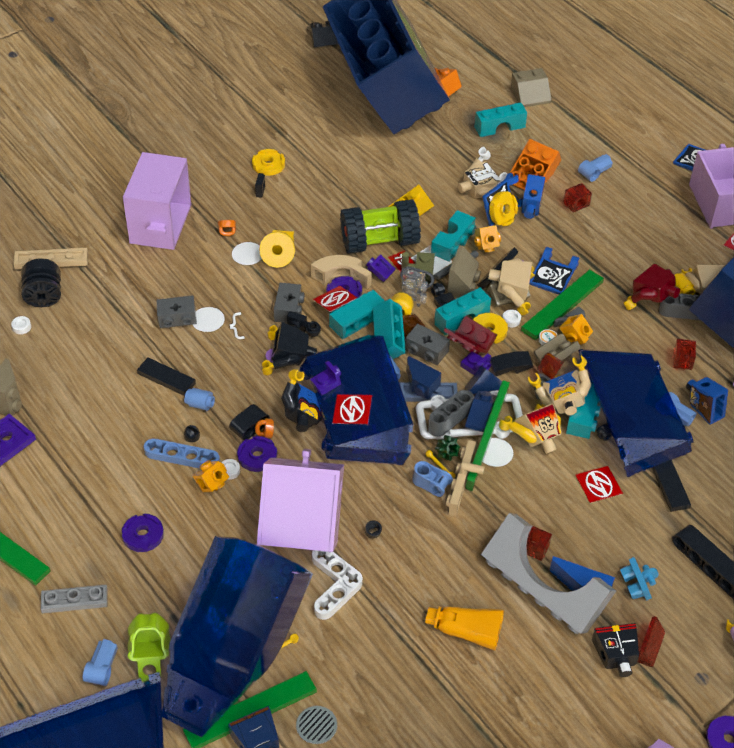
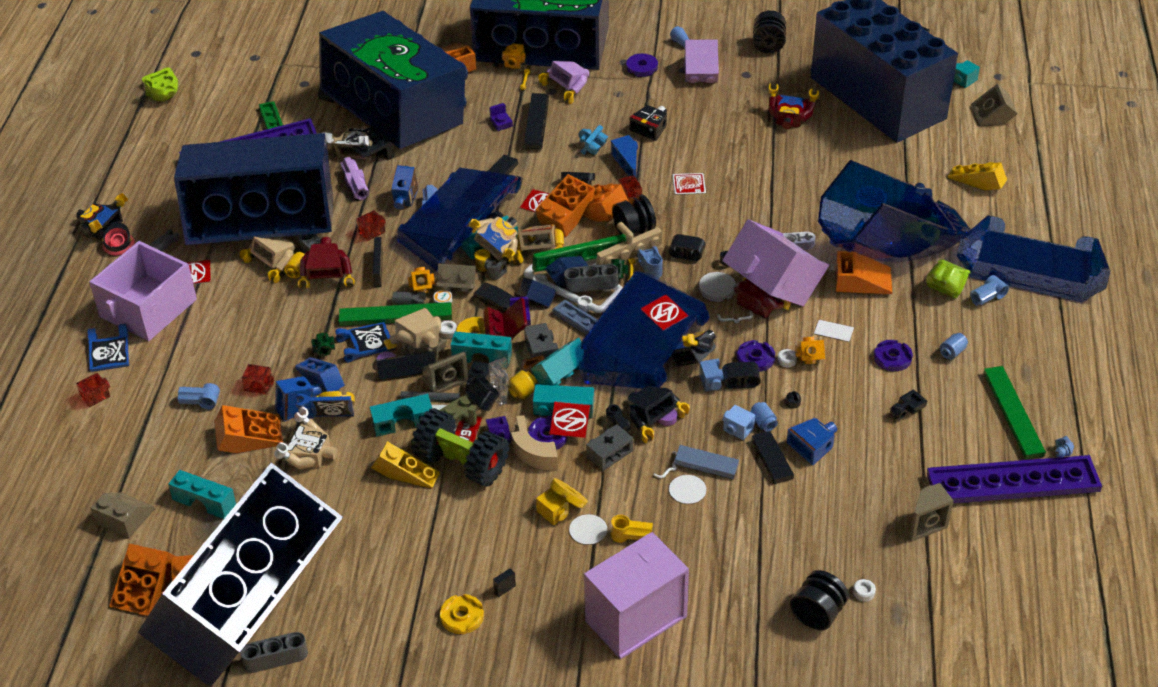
camera: 135 degrees left, 5 degrees down
tan plate [14,248,88,269] -> none
light grey tile [41,585,108,613] -> none
medium blue beam [144,439,220,469] -> none
dark grey brick [157,295,197,328] -> none
orange tile [218,220,236,236] -> none
orange tile [255,419,274,438] -> none
dark purple bracket [310,361,341,396] -> none
dark blue slope [406,356,442,399] -> none
light orange piece [425,606,504,651] -> none
light orange brick [474,225,501,253] -> none
light grey arch [481,513,616,634] -> none
clear red plate [537,352,564,379] -> none
clear red slope [638,616,665,667] -> none
none -> clear red brick [76,373,111,408]
none -> orange slope [109,543,175,616]
none -> dark grey beam [240,632,308,673]
none -> blue slope [295,357,345,393]
none -> dark green gear [311,333,335,356]
none -> black tile [373,237,383,287]
none -> orange slope [535,174,596,237]
none -> black plate [561,172,595,184]
none -> orange slope [582,183,628,222]
none -> yellow piece [610,515,653,543]
none -> black wheel [612,194,656,237]
none -> black beam [668,234,706,261]
none -> sticker [673,173,706,194]
none -> sand blue tile [674,445,739,479]
none -> white tile [699,272,736,302]
none -> medium blue brick [699,358,723,392]
none -> light blue brick [722,405,755,440]
none -> blue torso [786,418,837,466]
none -> white sticker [814,320,854,341]
none -> black plate [890,389,927,420]
none -> medium blue brick [940,333,968,360]

